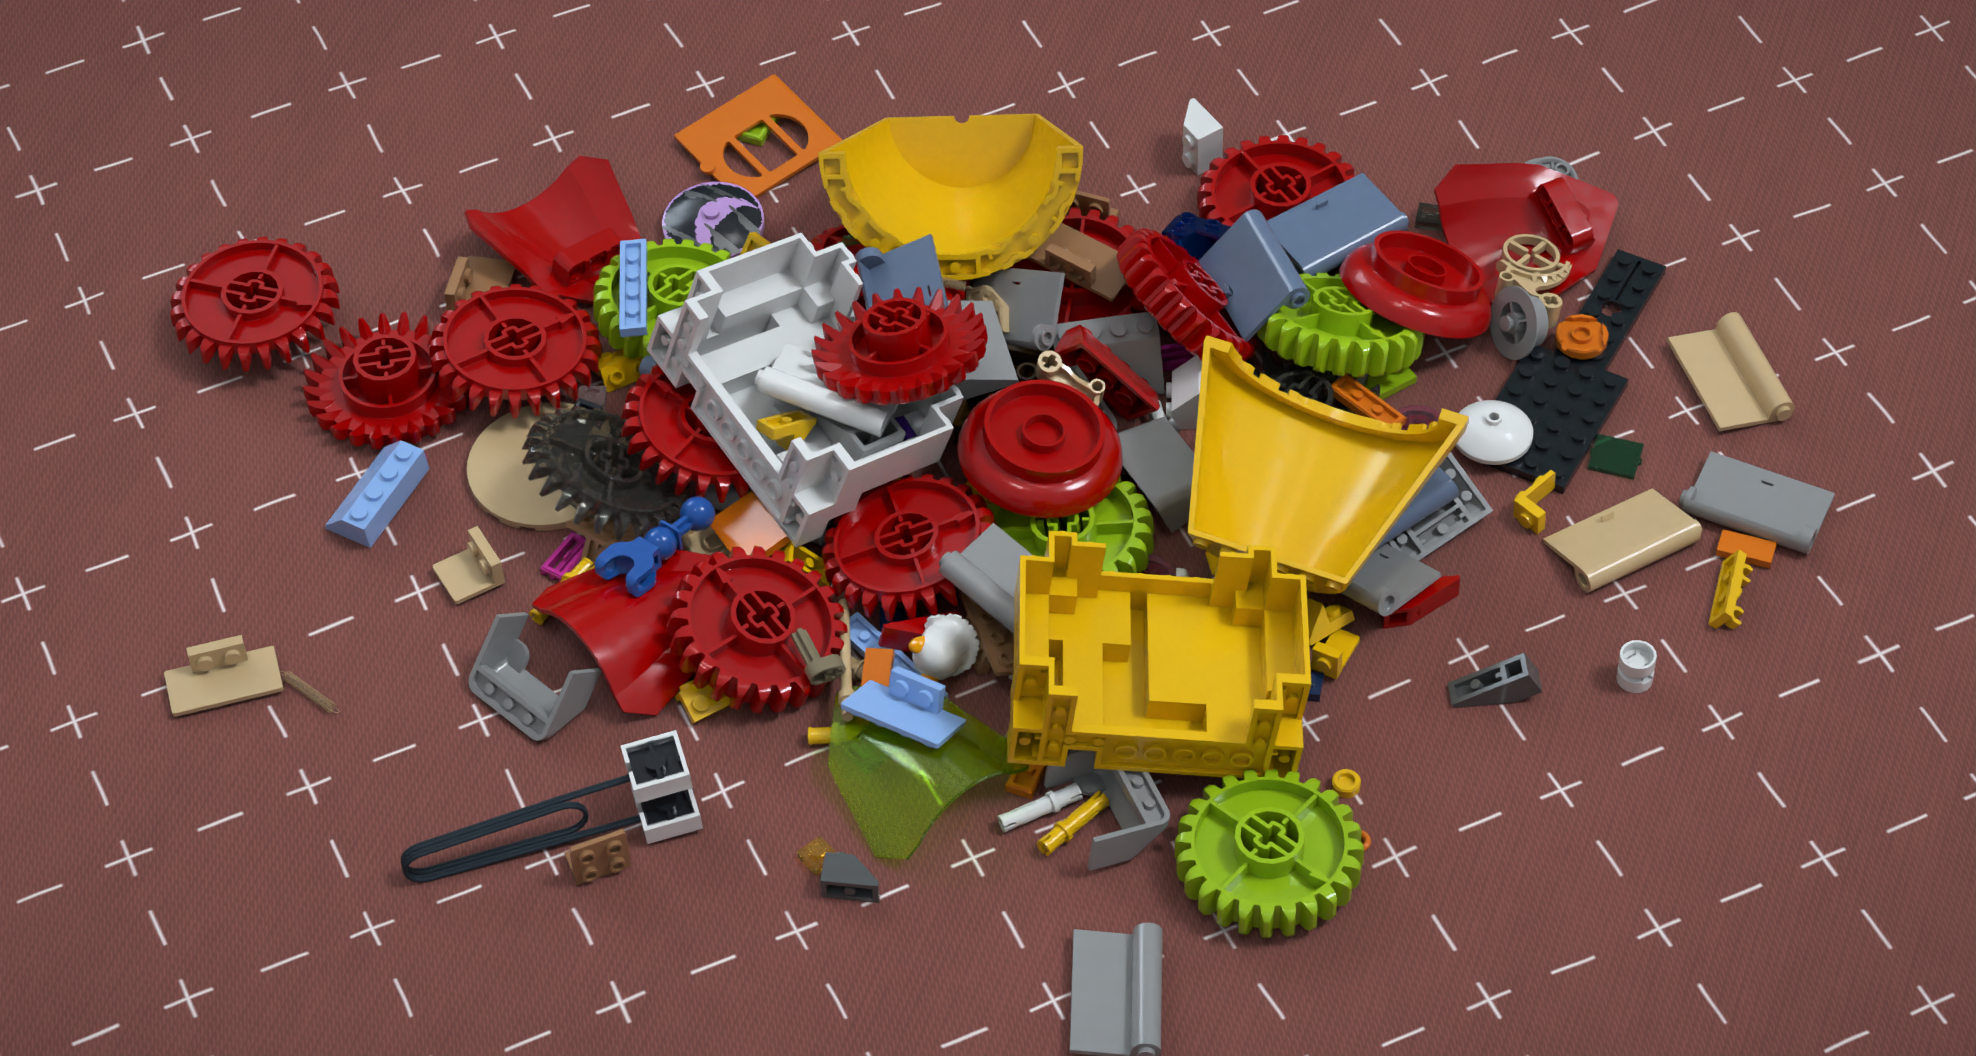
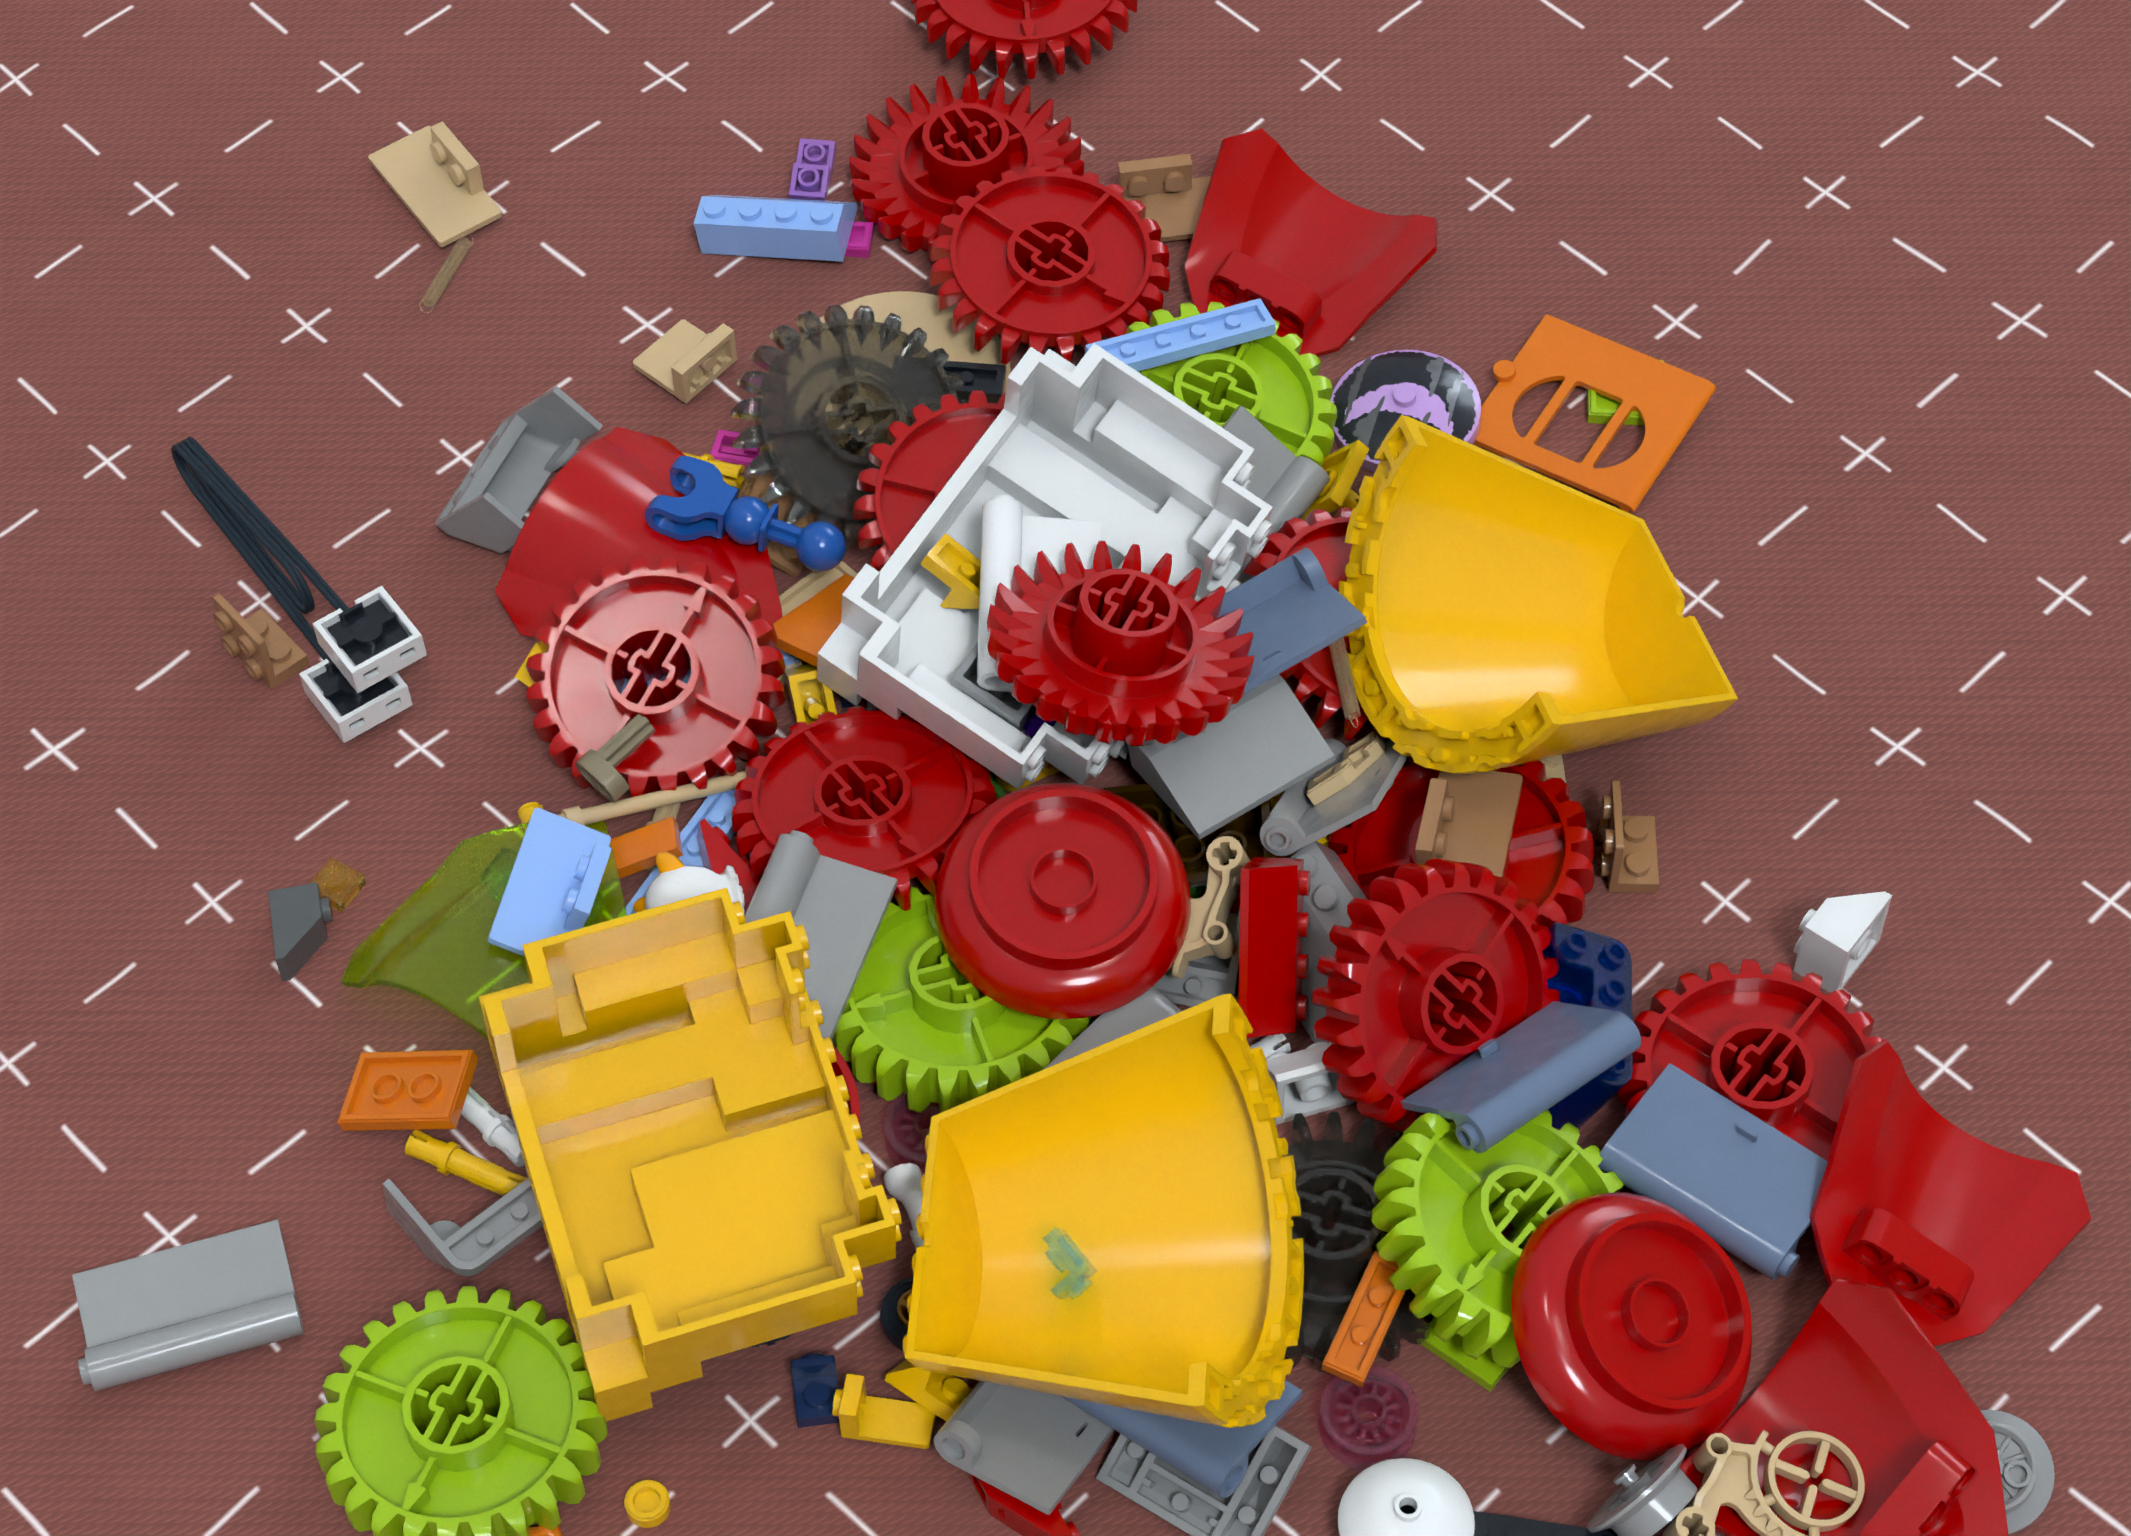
camera: 70 degrees right, 5 degrees up
none -> orange tile [337,1050,479,1131]
none -> medium lavender slope [789,138,837,201]
none -> clear light blue bracket [1042,1227,1097,1299]
none -> red windscreen [1810,1041,2091,1347]

